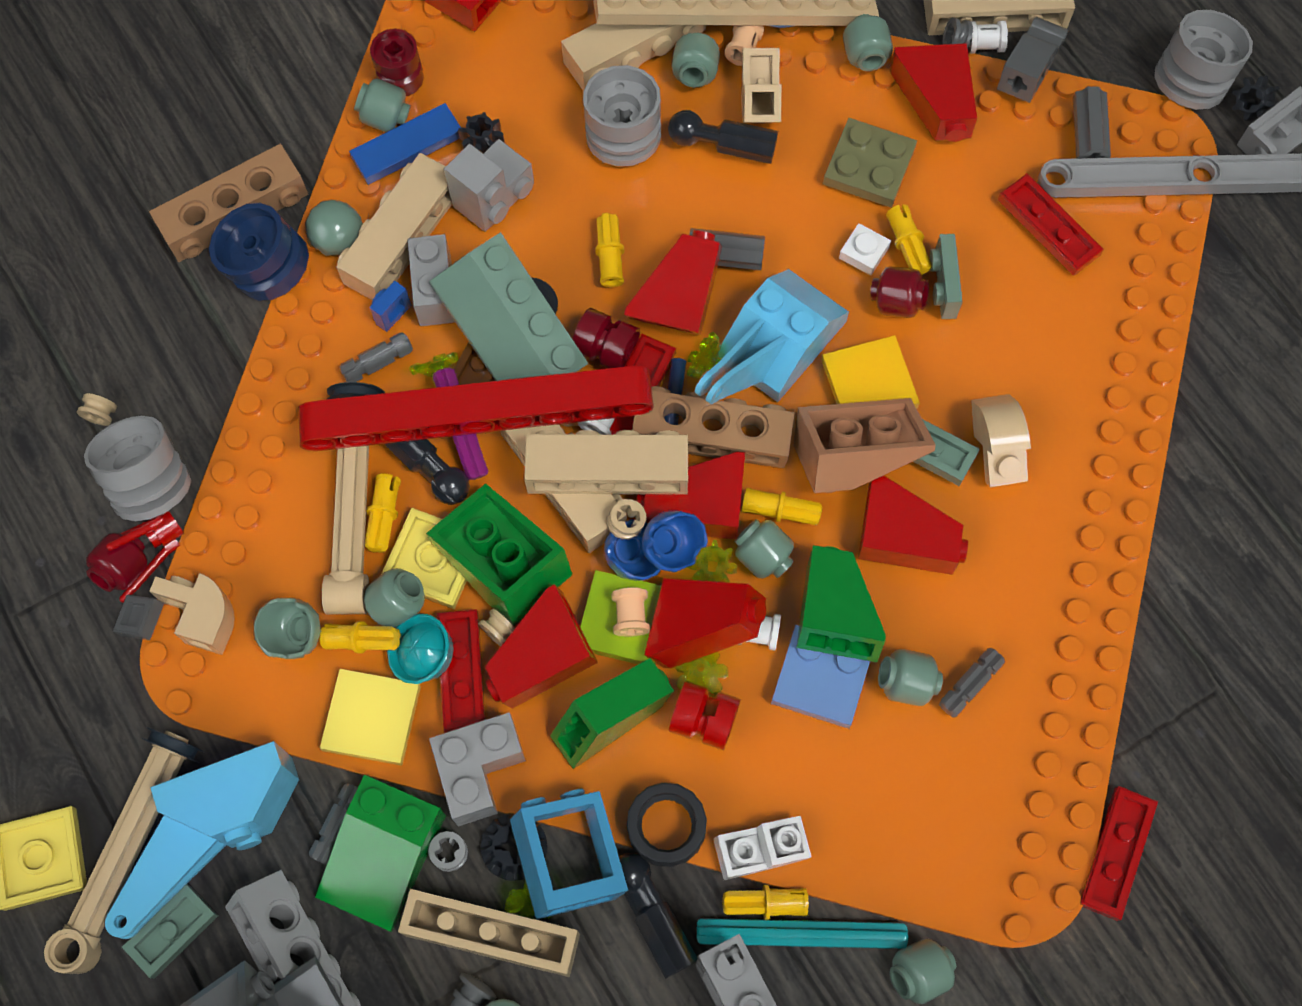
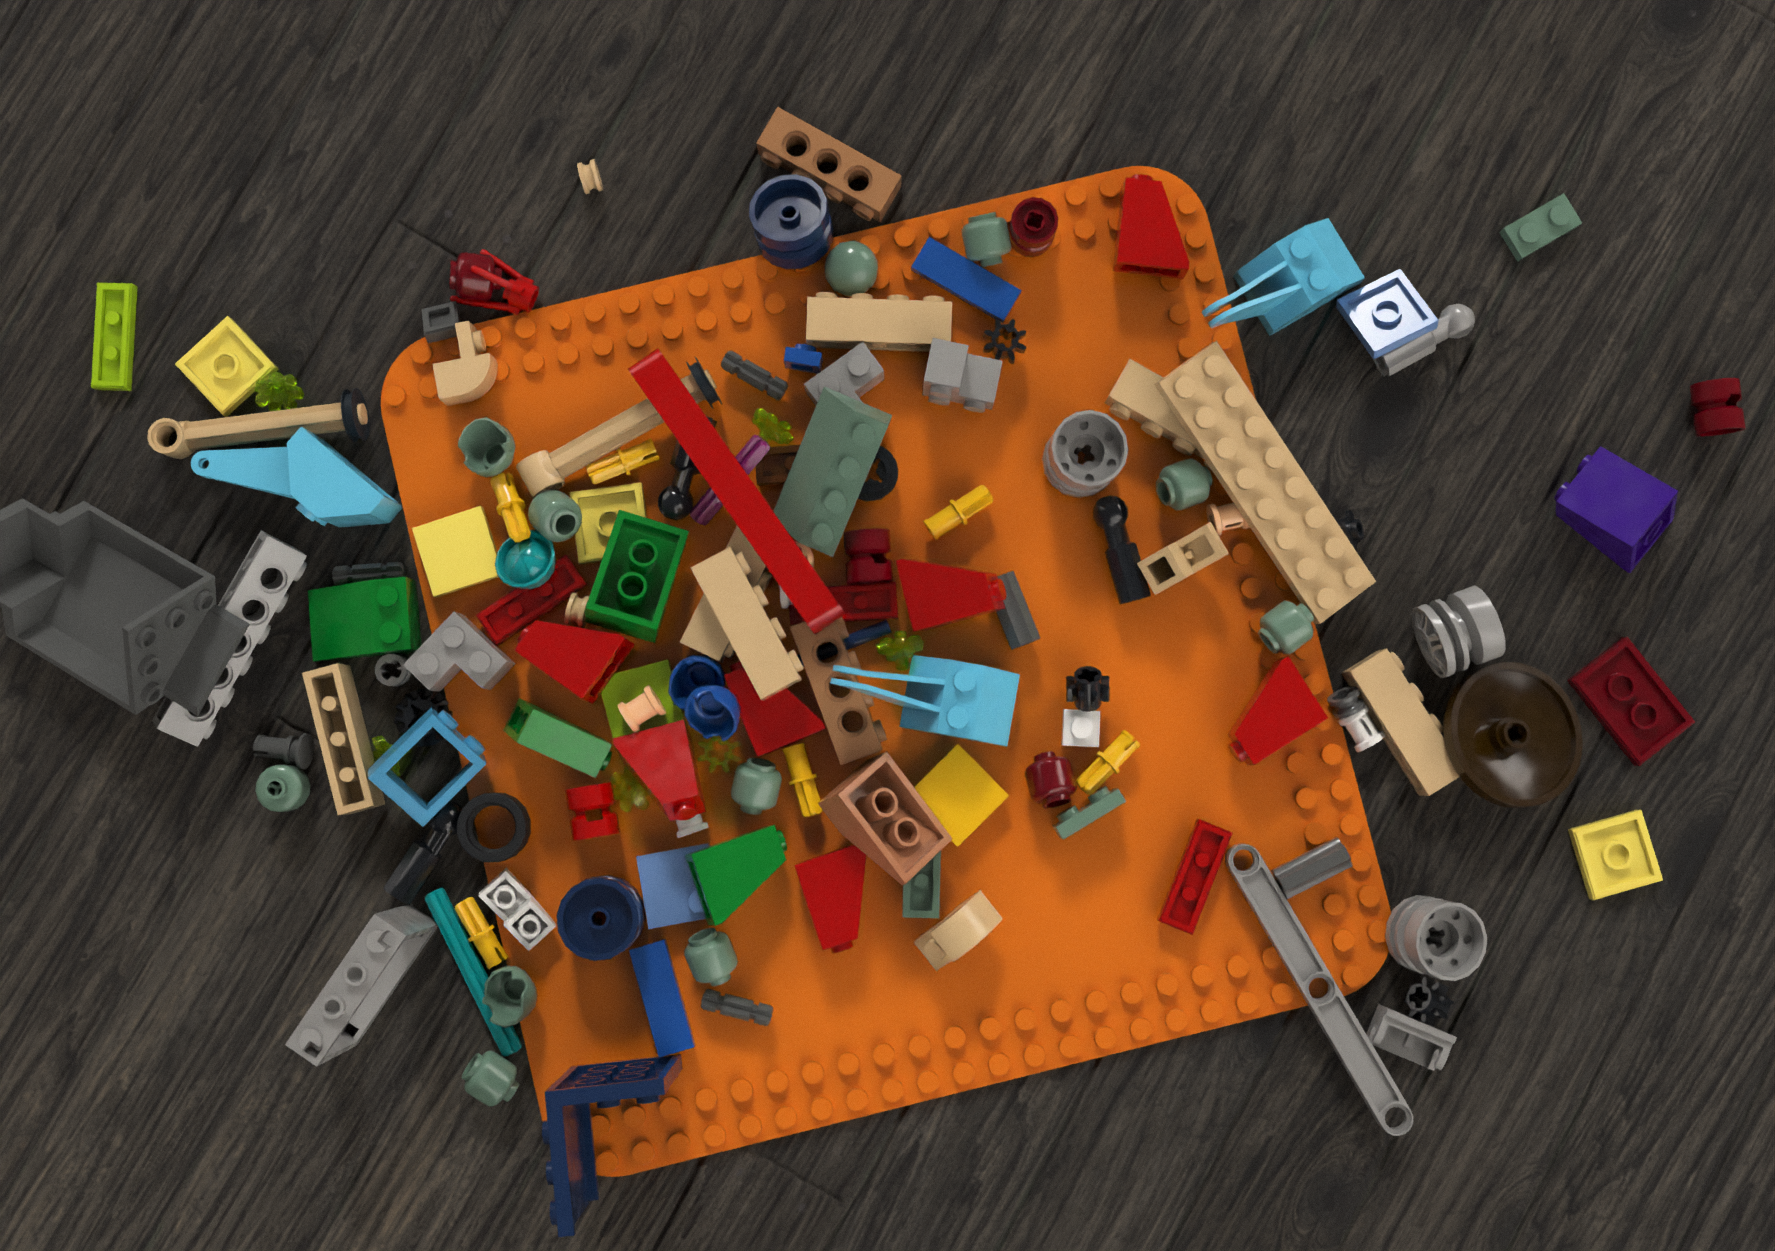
camera: 60 degrees right, 15 degrees up
light grey wheel [84,416,191,521] -> none
sand green plate [122,884,219,979] -> none
tan bush [607,499,646,540] -> none
olive plate [823,118,917,208] -> none
dark grey piece [997,17,1069,103] -> none
red tile [1080,786,1158,921] -> none
none -> clear neon green plant [255,372,304,411]
none -> sand green hair [482,965,538,1028]
none -> dark blue bracket [542,1054,683,1237]
none -> dark blue wheel [557,875,646,961]
none -> blue tile [629,939,696,1058]
none -> black gear [1066,666,1110,712]

